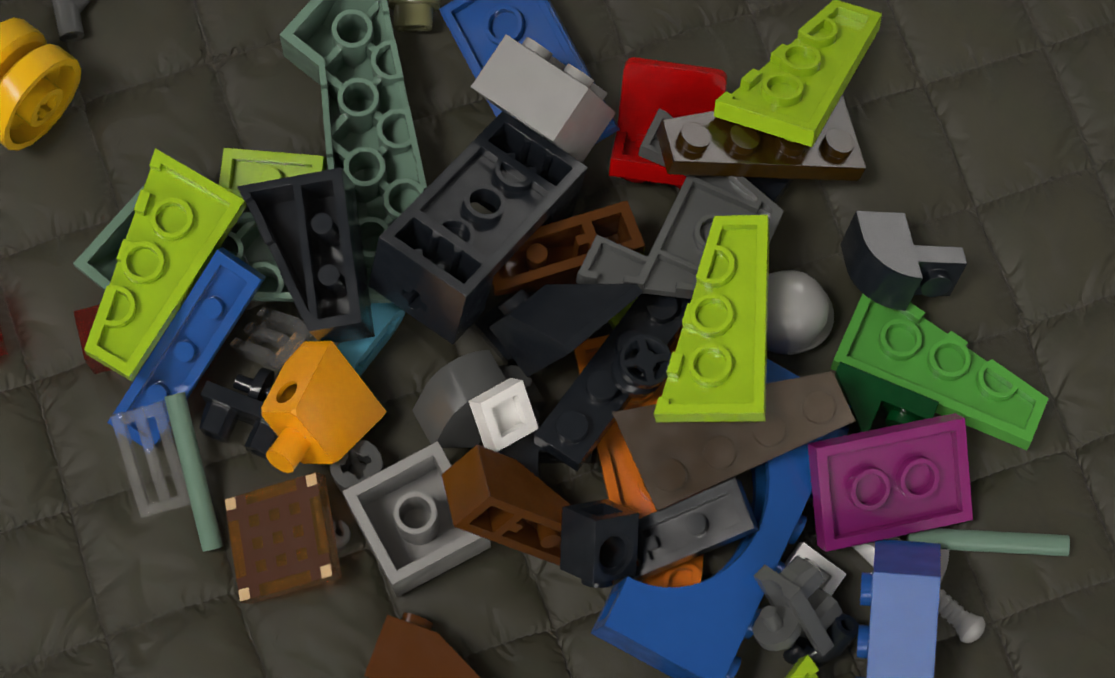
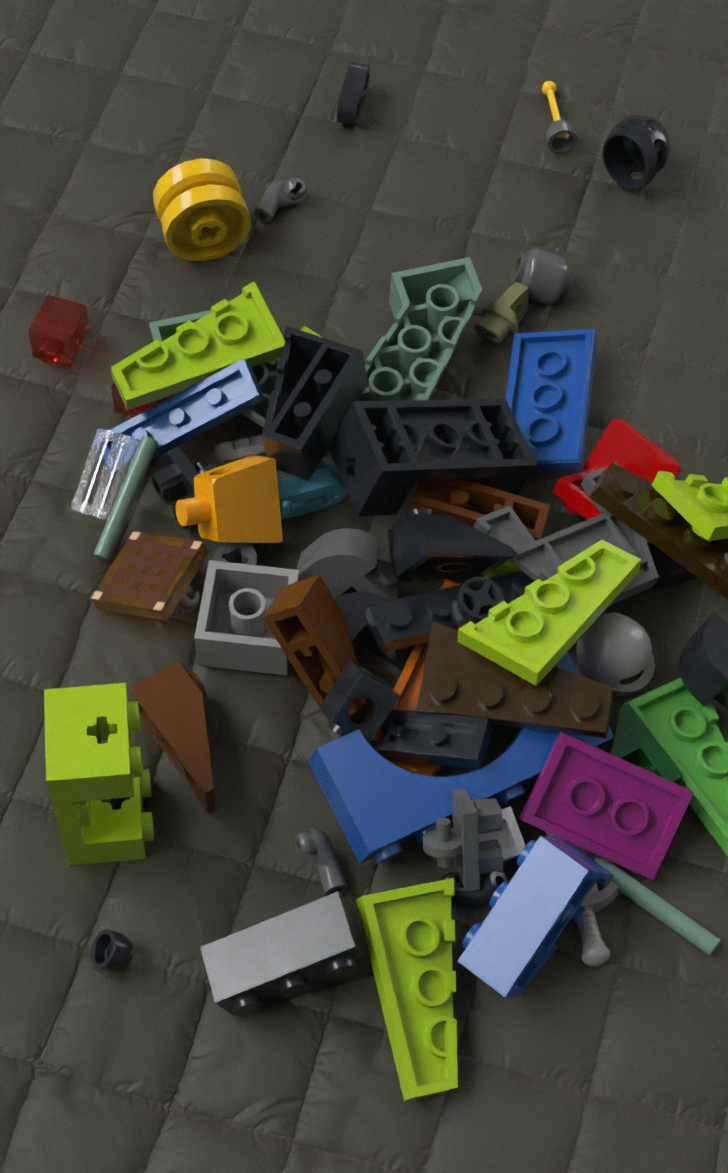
camera: 30 degrees right, 15 degrees down
white plate [469,378,539,452] -> none
light grey brick [471,34,616,163] -> none

